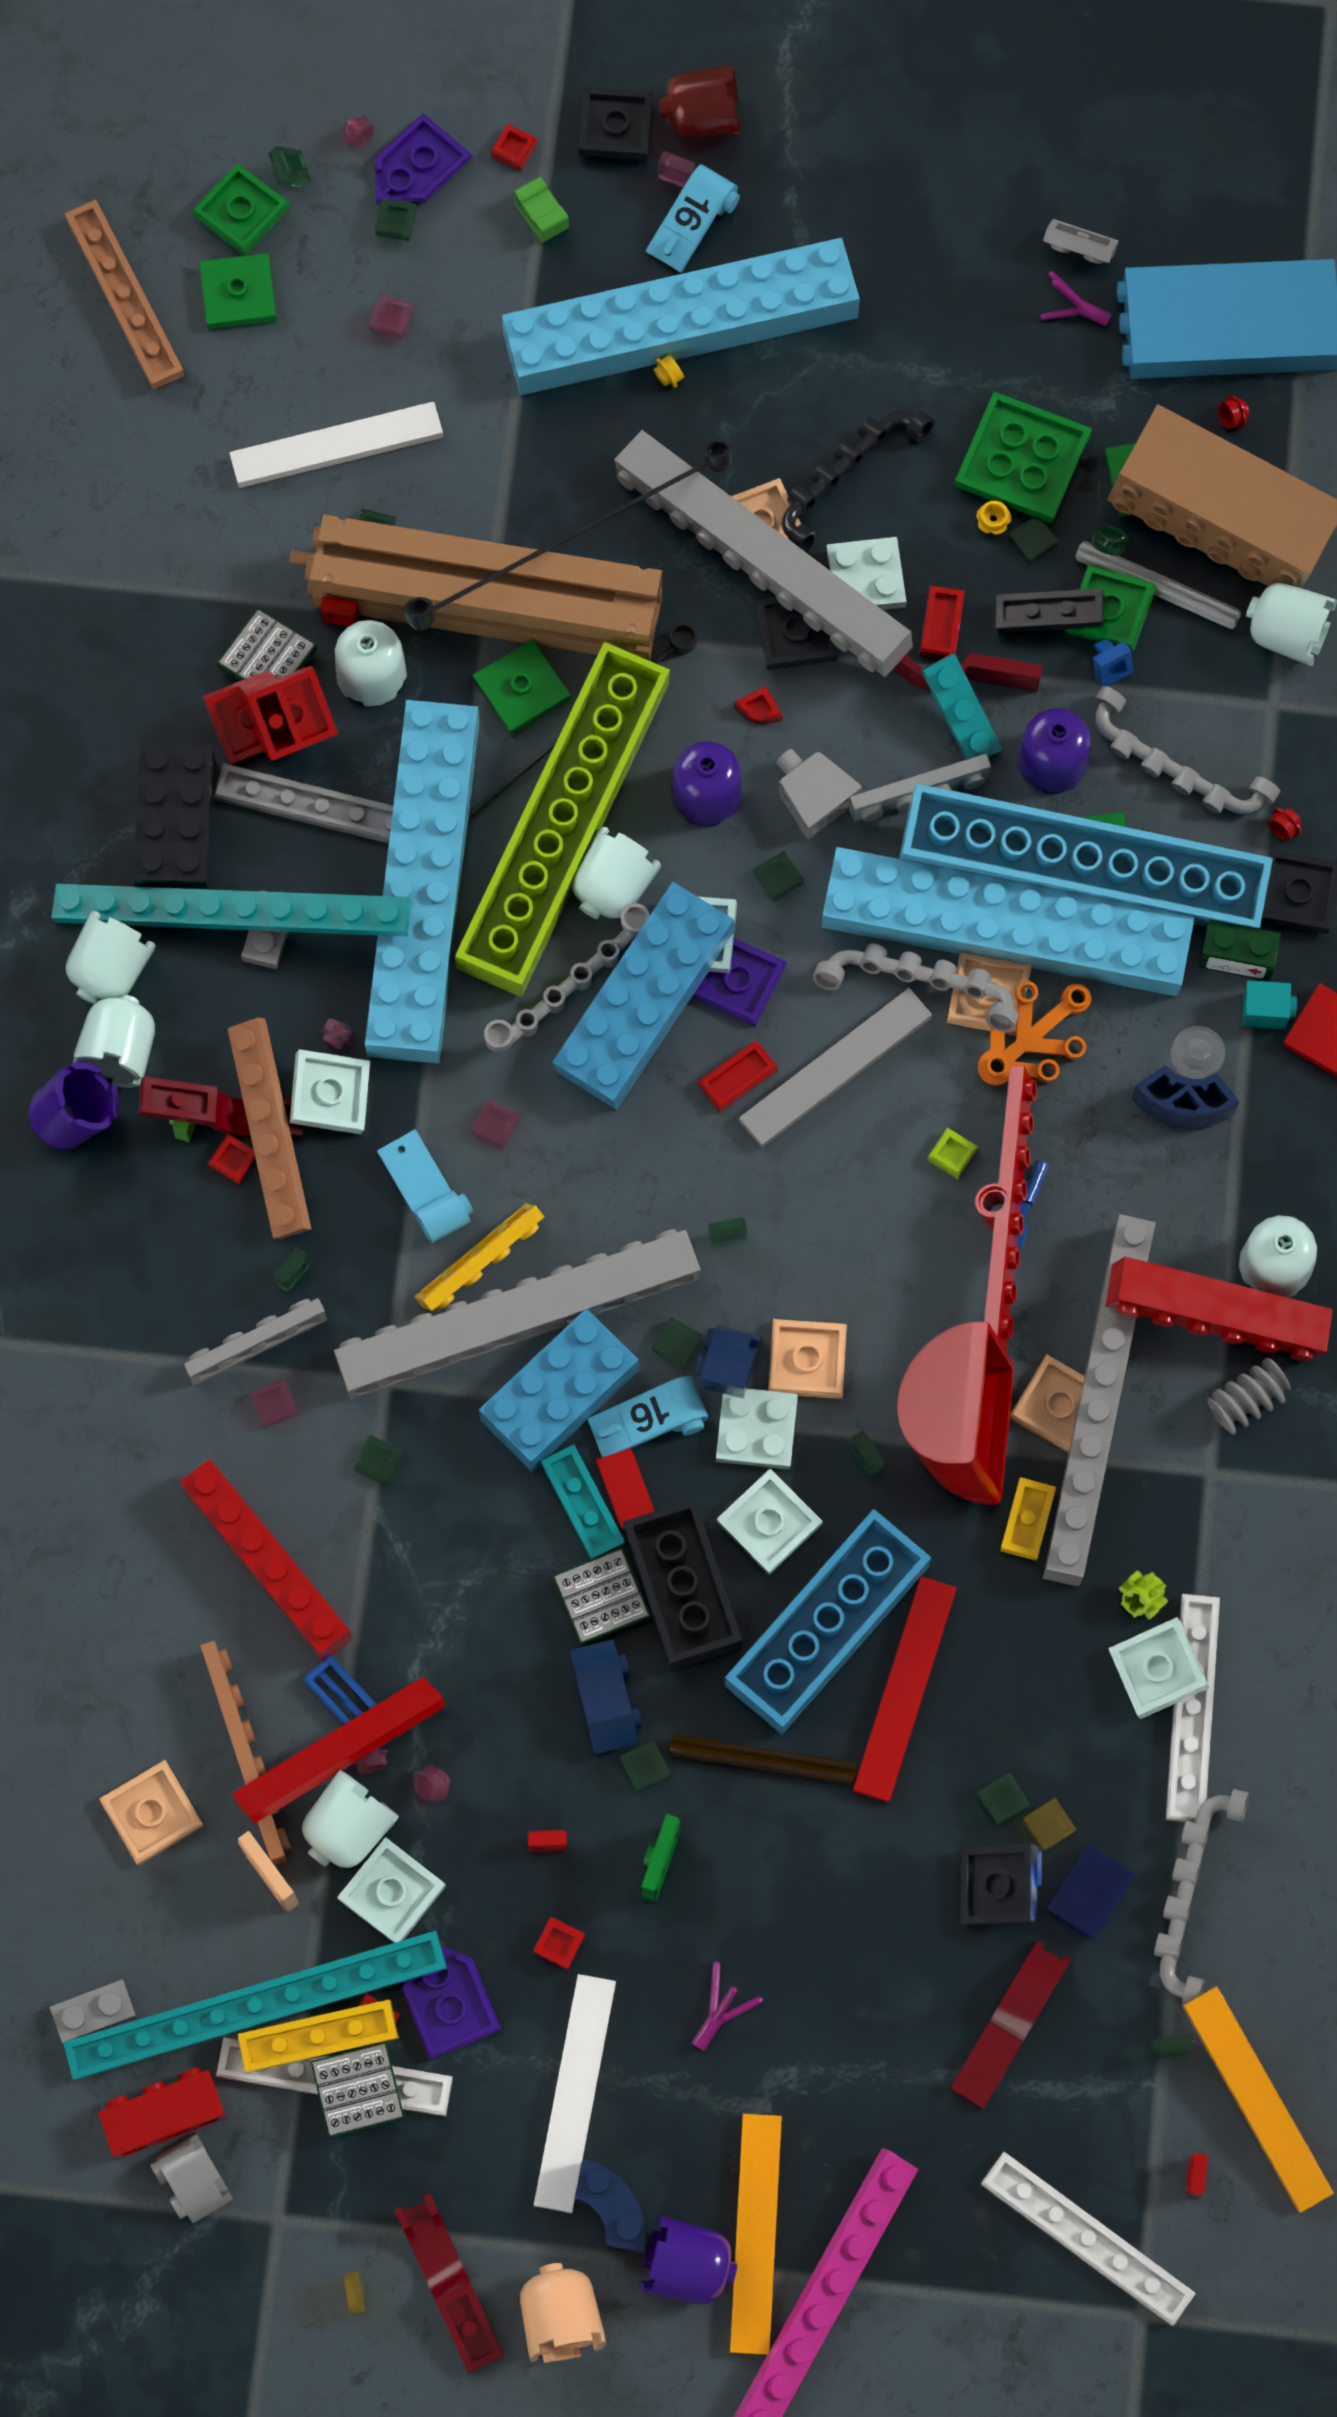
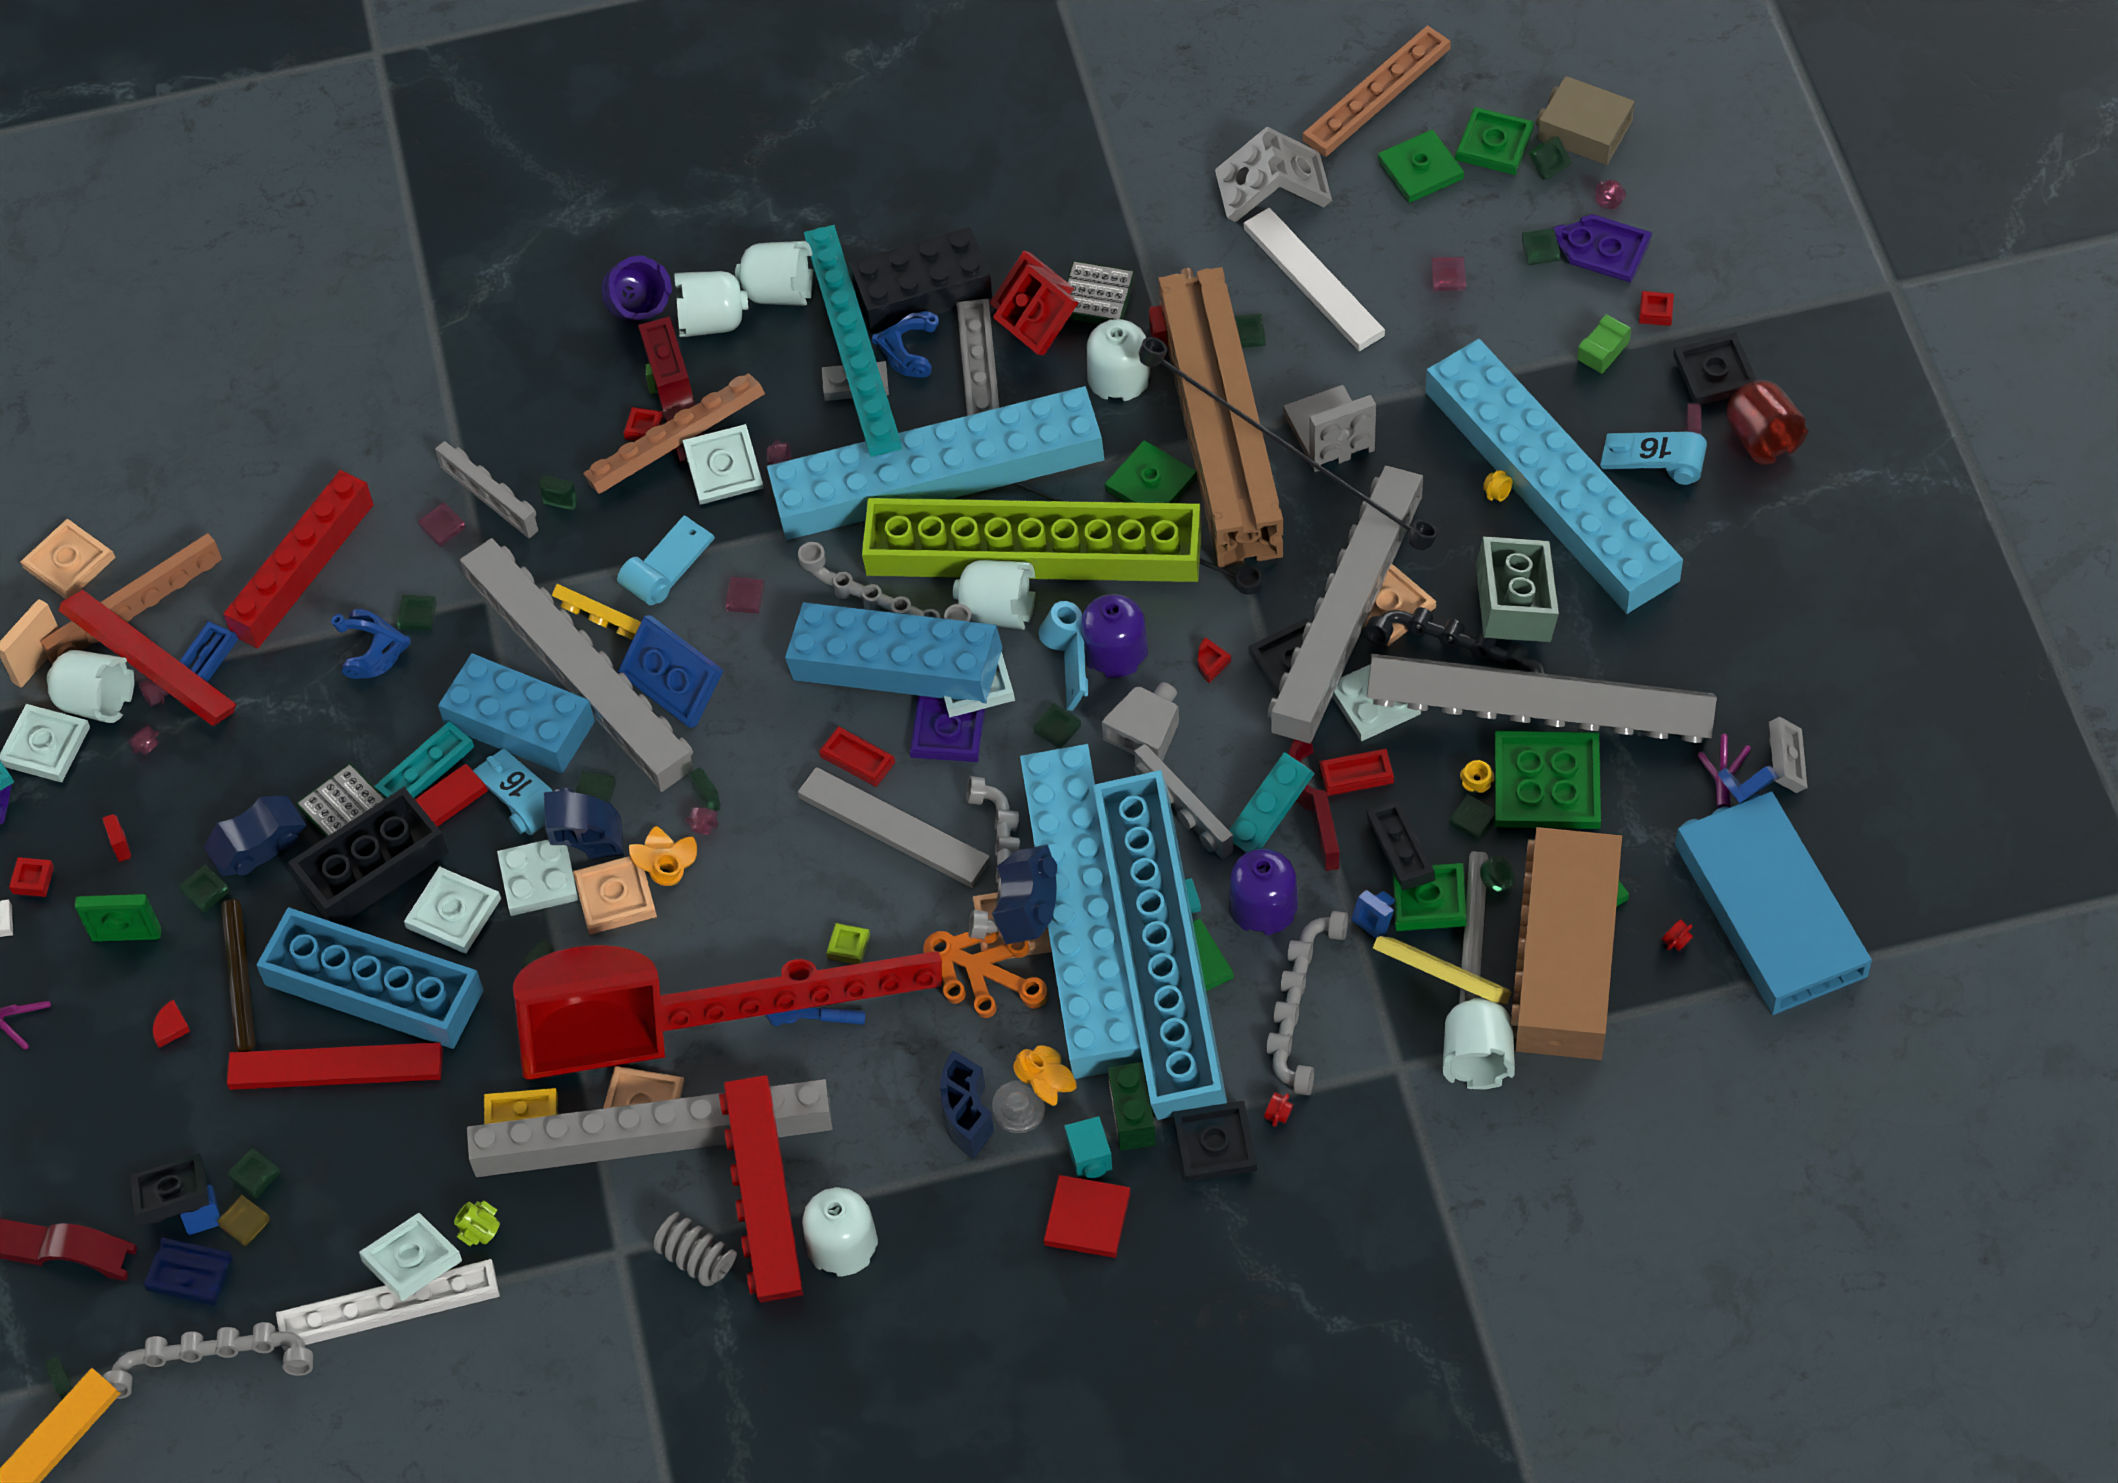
camera: 75 degrees right, 15 degrees down
none -> red tile [153,1000,191,1048]
none -> blue helmet [331,609,411,679]
none -> blue tile [617,615,724,728]
none -> light orange plate [629,826,697,886]
none -> clear pink plate [685,808,719,834]
none -> blue helmet [871,311,939,378]
none -> dark blue brick [992,844,1057,944]
none -> light orange plate [1013,1045,1077,1106]
none -> medium azure door [1038,601,1088,711]
none -> light grey bracket [1215,127,1332,222]
none -> light grey bracket [1283,385,1376,472]
none -> light grey brick [1367,654,1717,743]
none -> light yellow tile [1373,936,1512,1004]
none -> sand green brick [1476,536,1559,642]
none -> dark tan brick [1536,76,1635,165]
none -> blue tile [1718,766,1779,804]

